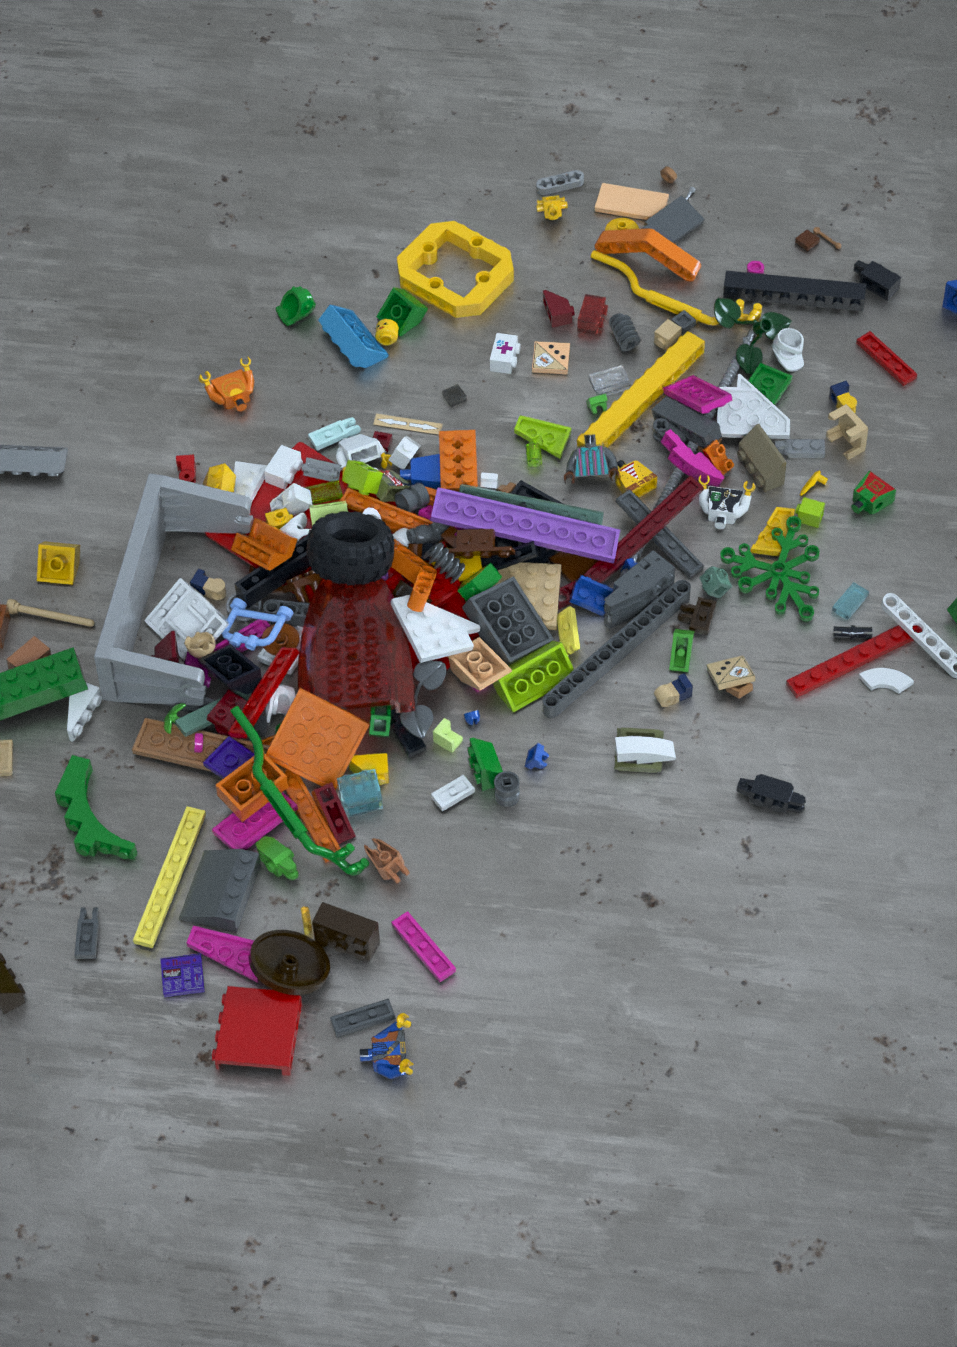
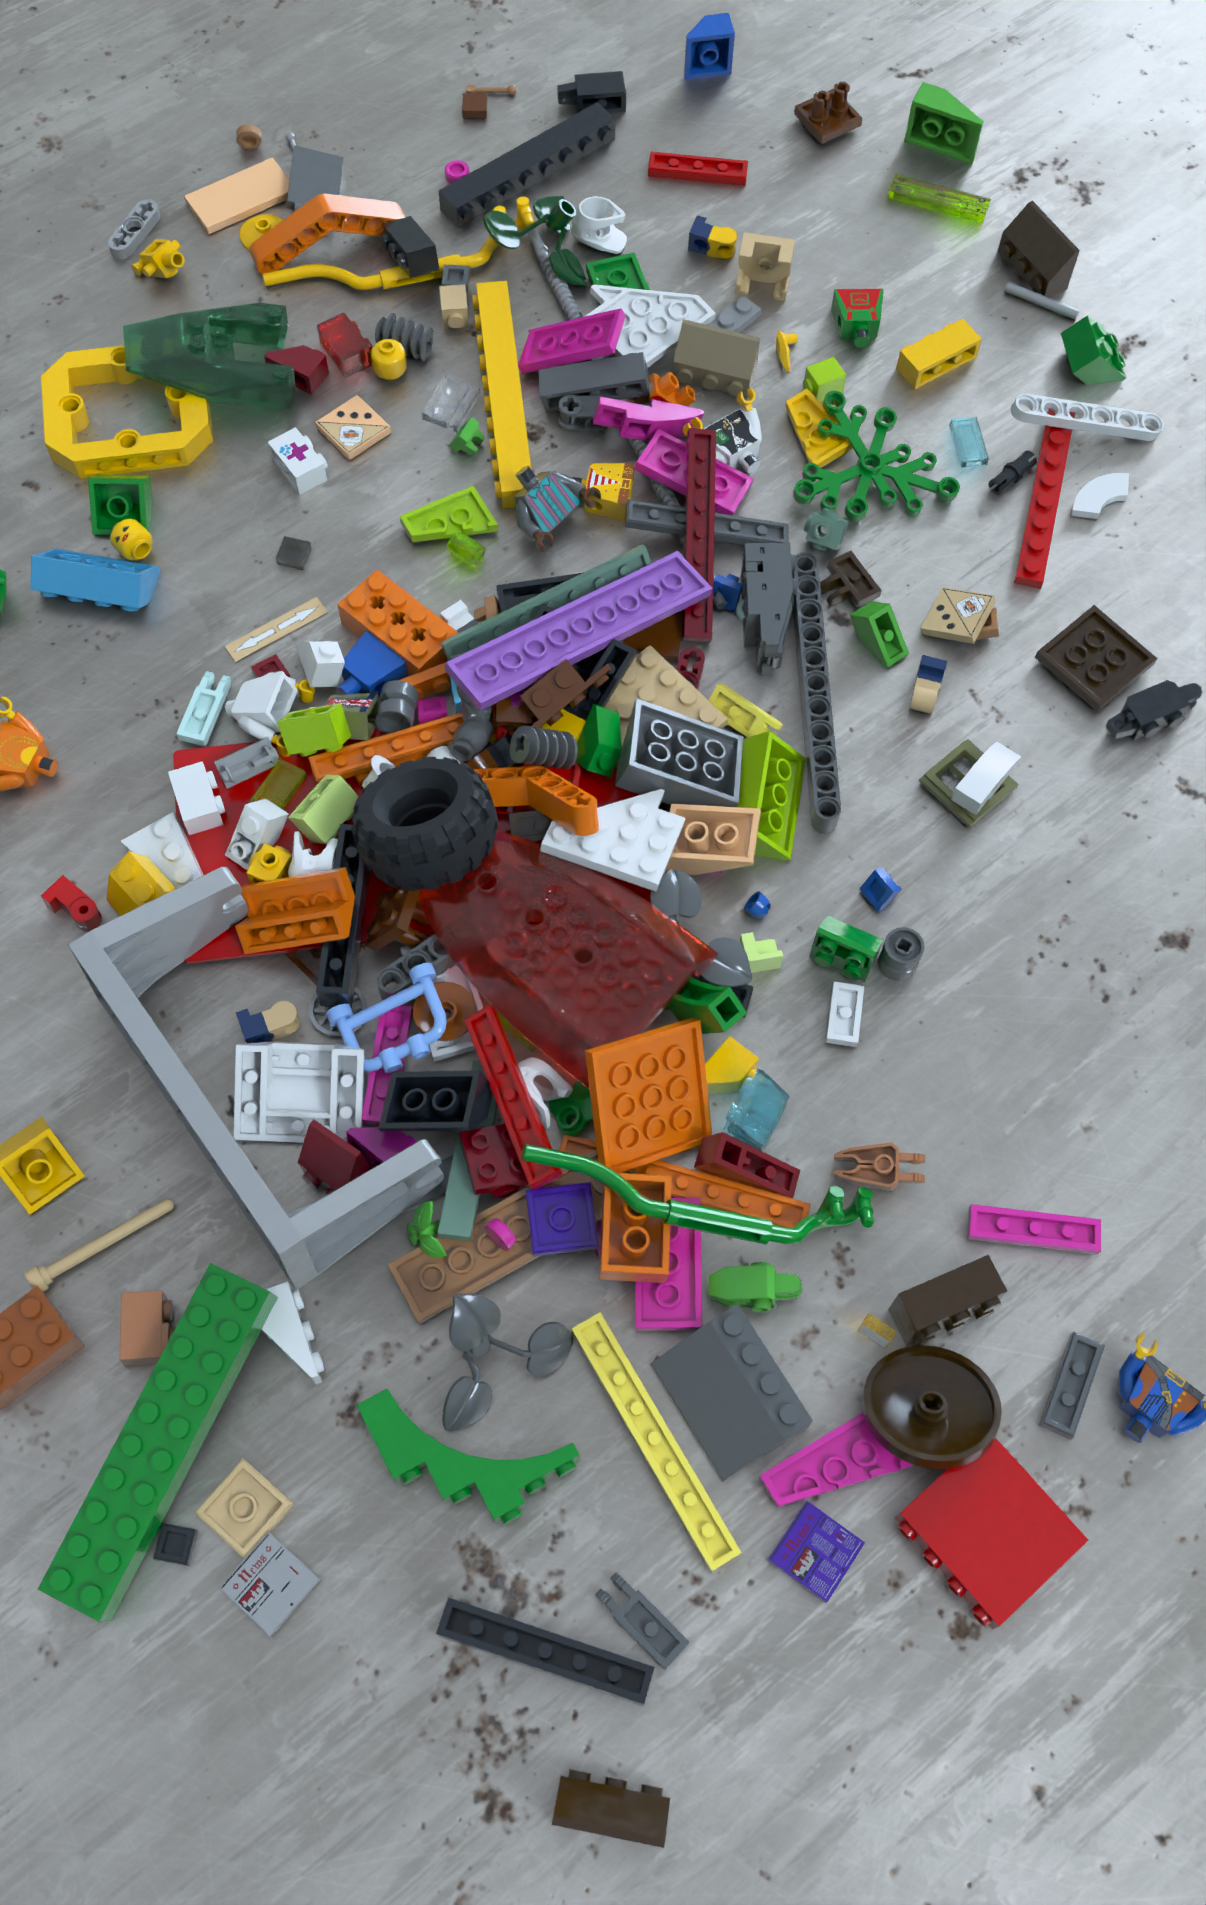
camera: 50 degrees left, 10 degrees up
tan hair [184,632,216,658] -> none
blue bracket [569,575,613,616] -> none
none -> clear green wedge [123,303,295,409]
none -> yellow head [371,339,406,380]
none -> black brick [381,216,440,278]
none -> black brick [436,1597,655,1706]
none -> dark grey plant [443,1294,573,1431]
none -> dark pink plate [634,429,754,515]
none -> yellow brick [896,319,982,390]
none -> dark brown plate [1035,605,1157,712]

